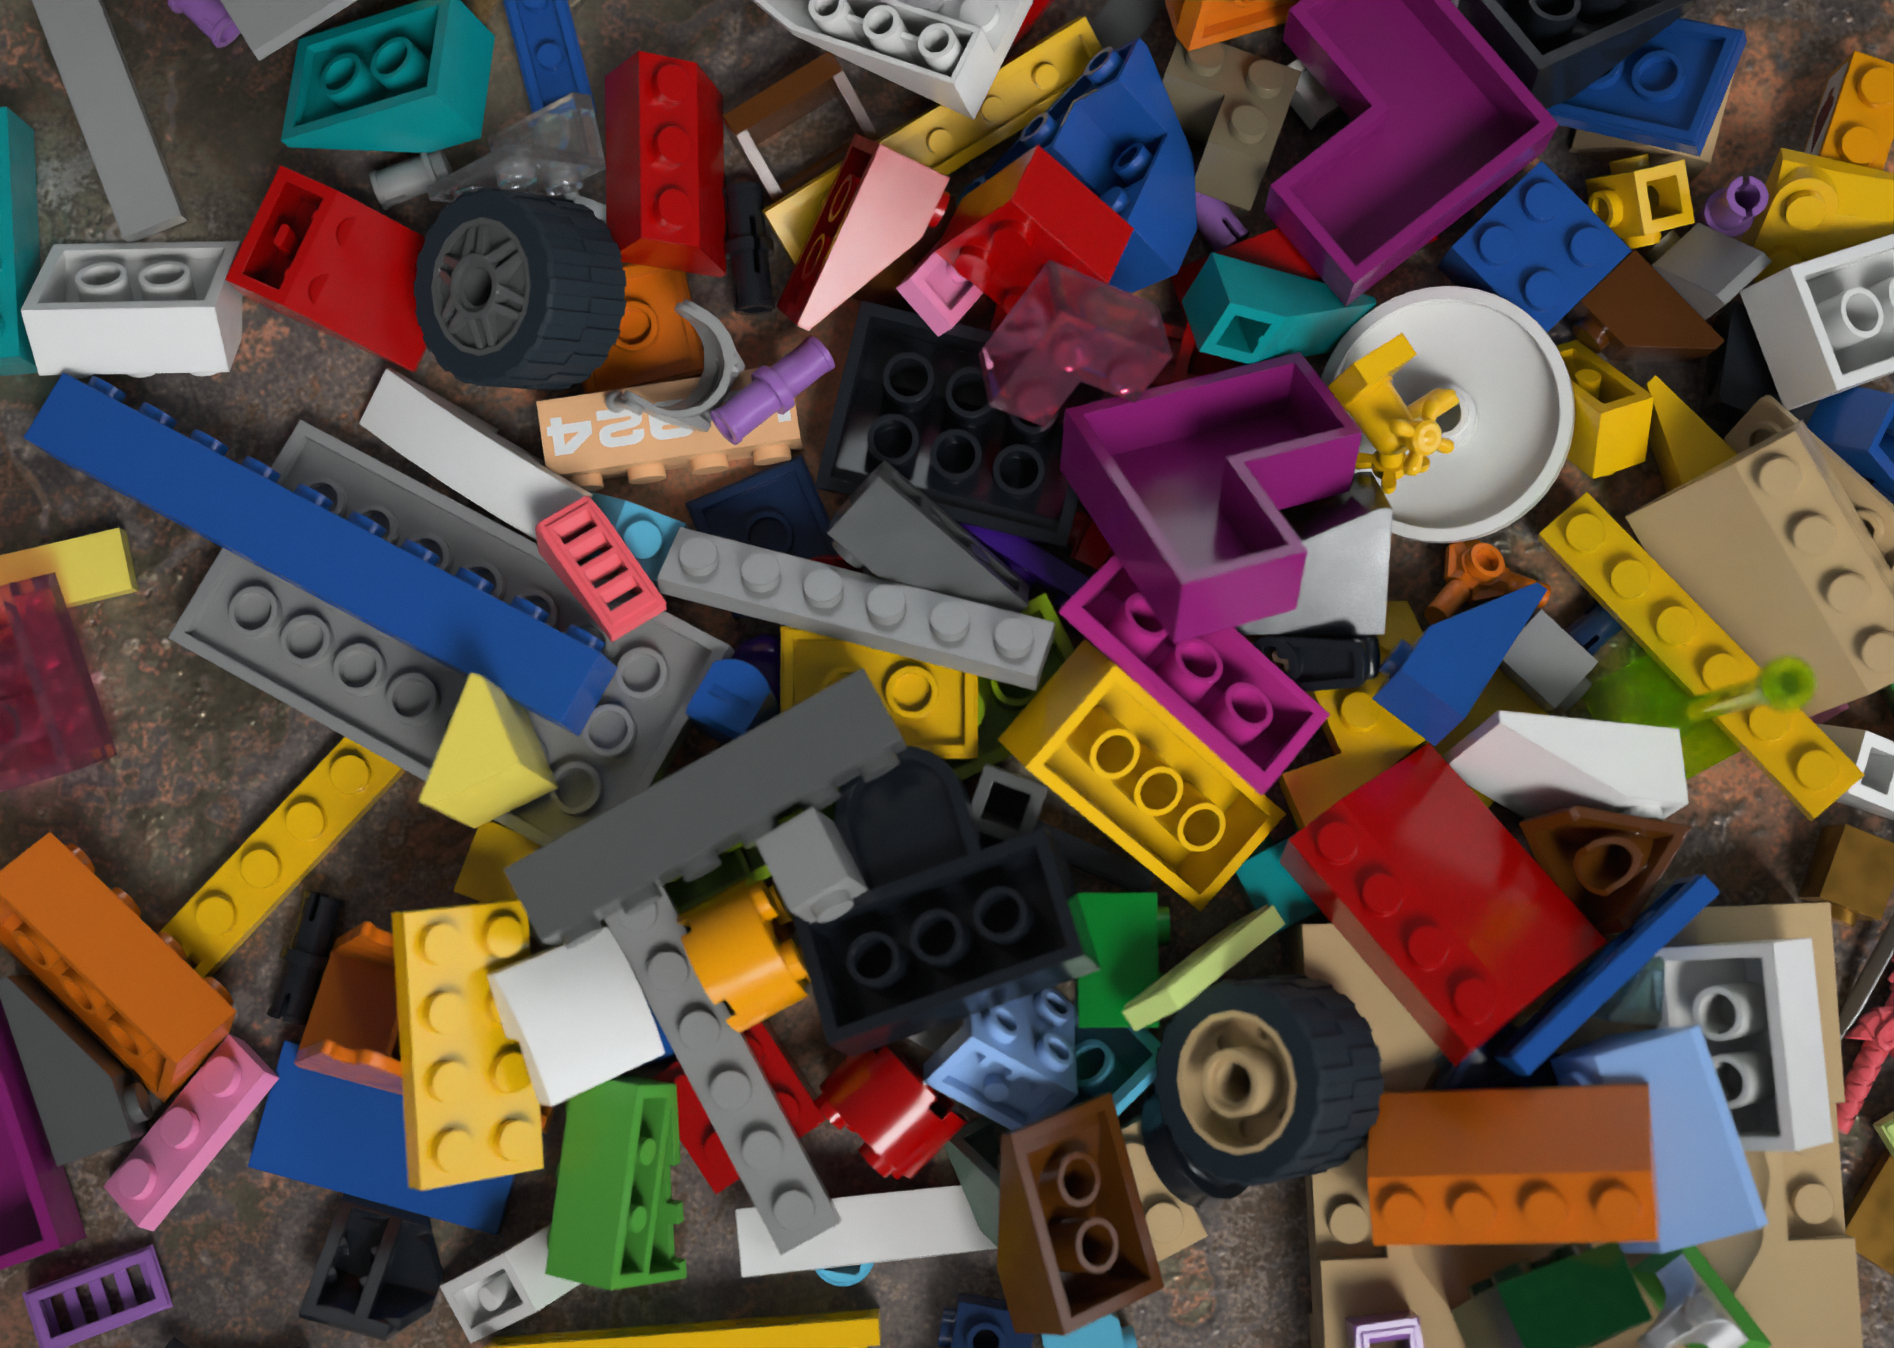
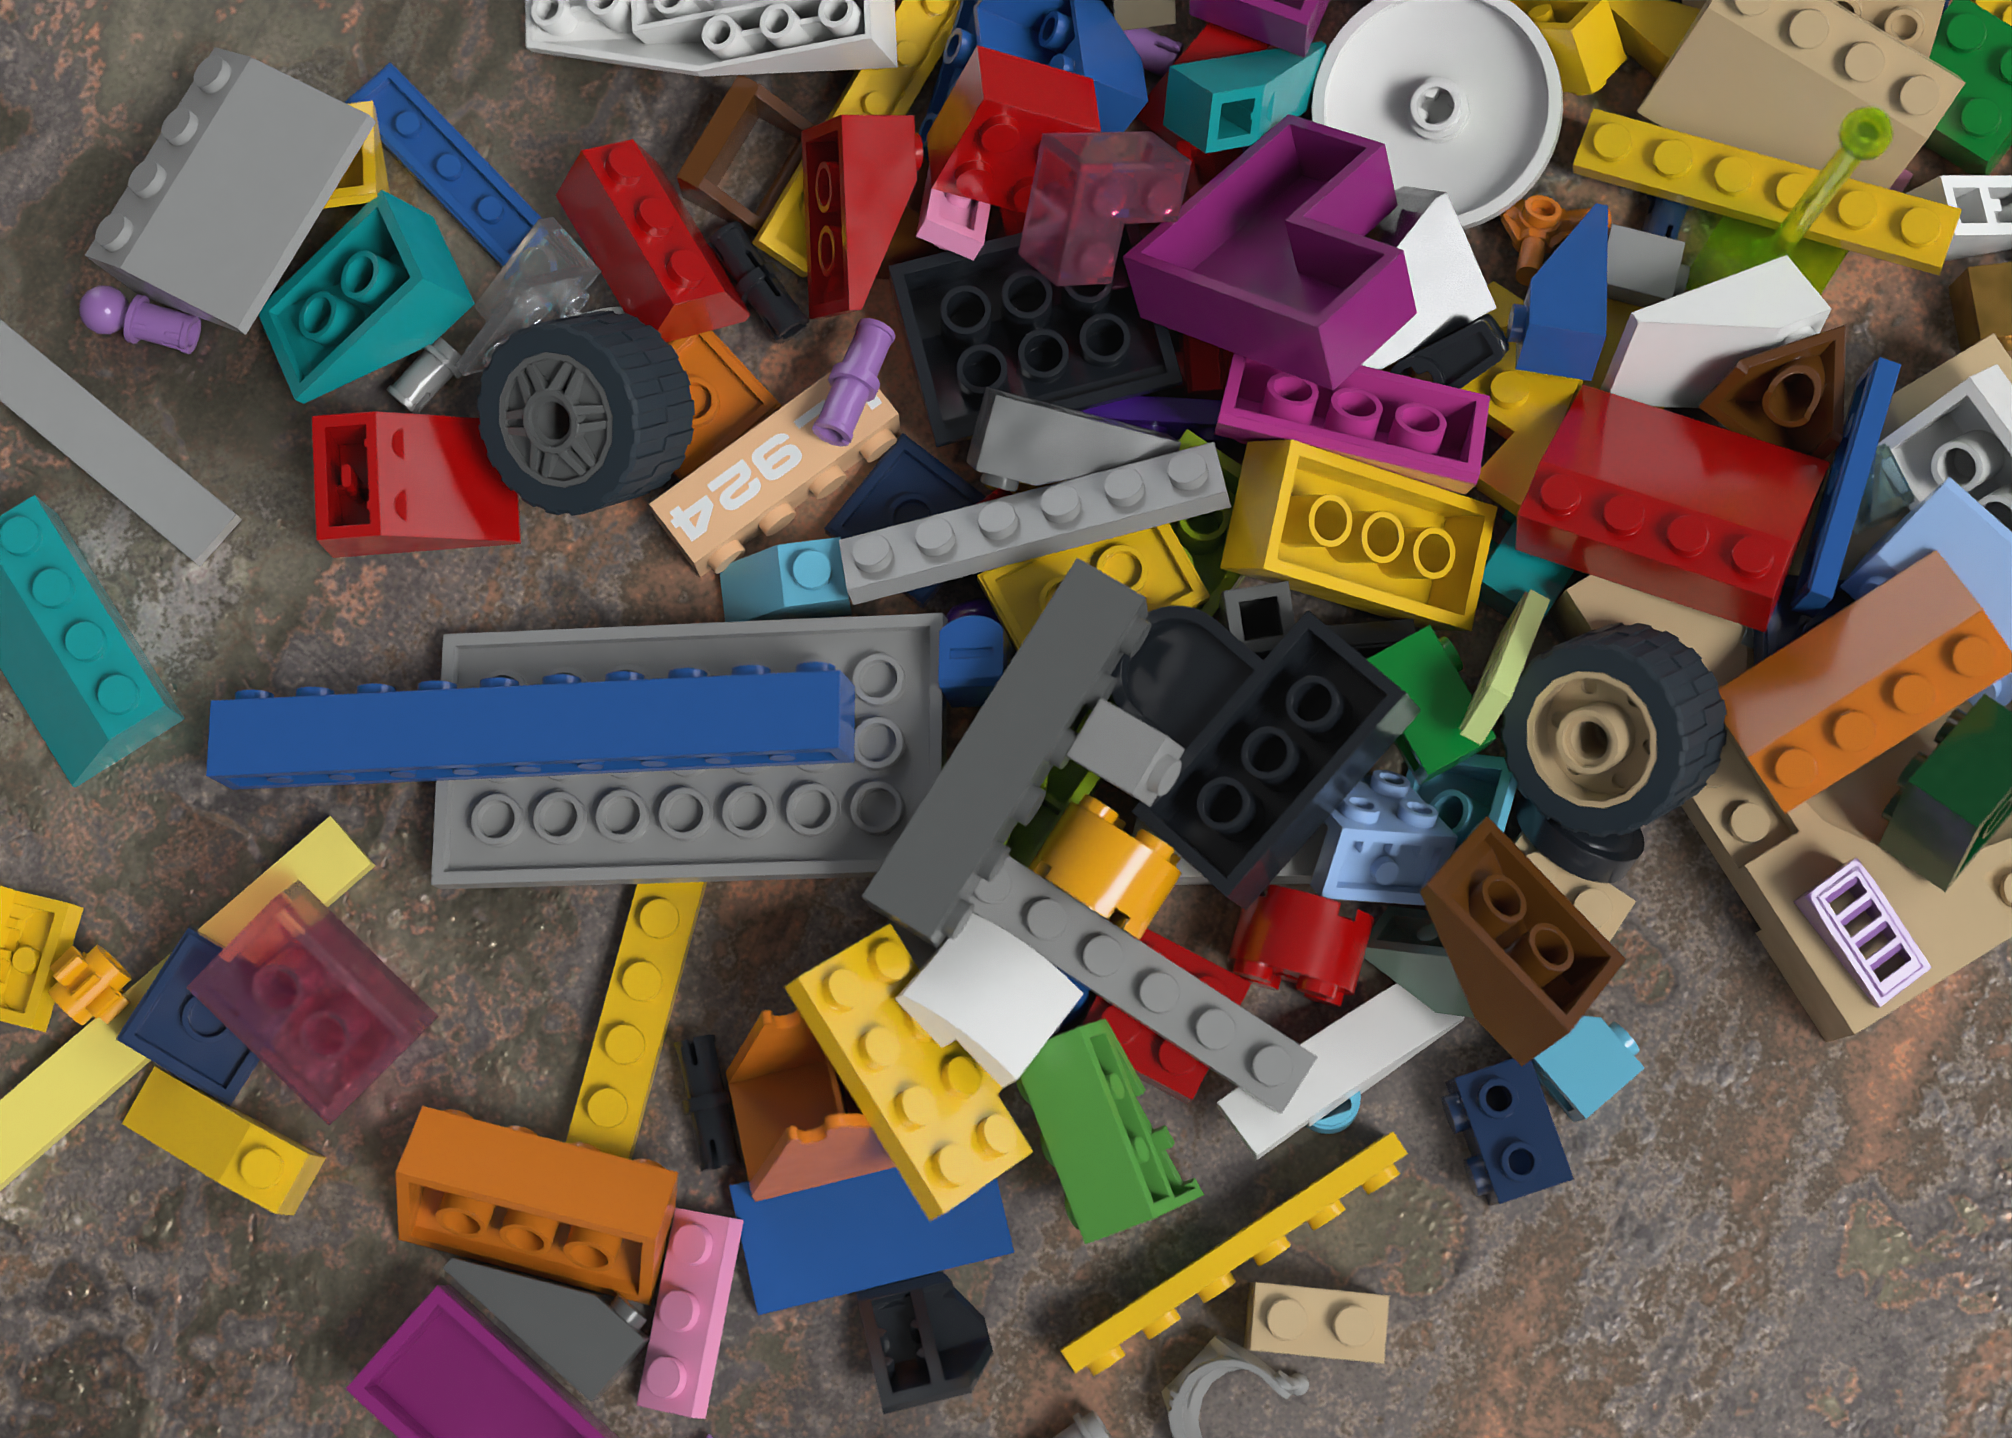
camera: 30 degrees left, 5 degrees down
white slope [21,241,242,379] -> none
white slope [359,368,593,540] -> none
light yellow slope [419,673,559,828] -> none
white slope [440,1223,581,1344] -> none
yellow brick [453,820,542,903] -> none
coral slope [535,496,667,642] -> none
light grey helmet [605,299,746,432] -> none
yellow piece [1327,333,1460,494] -> none

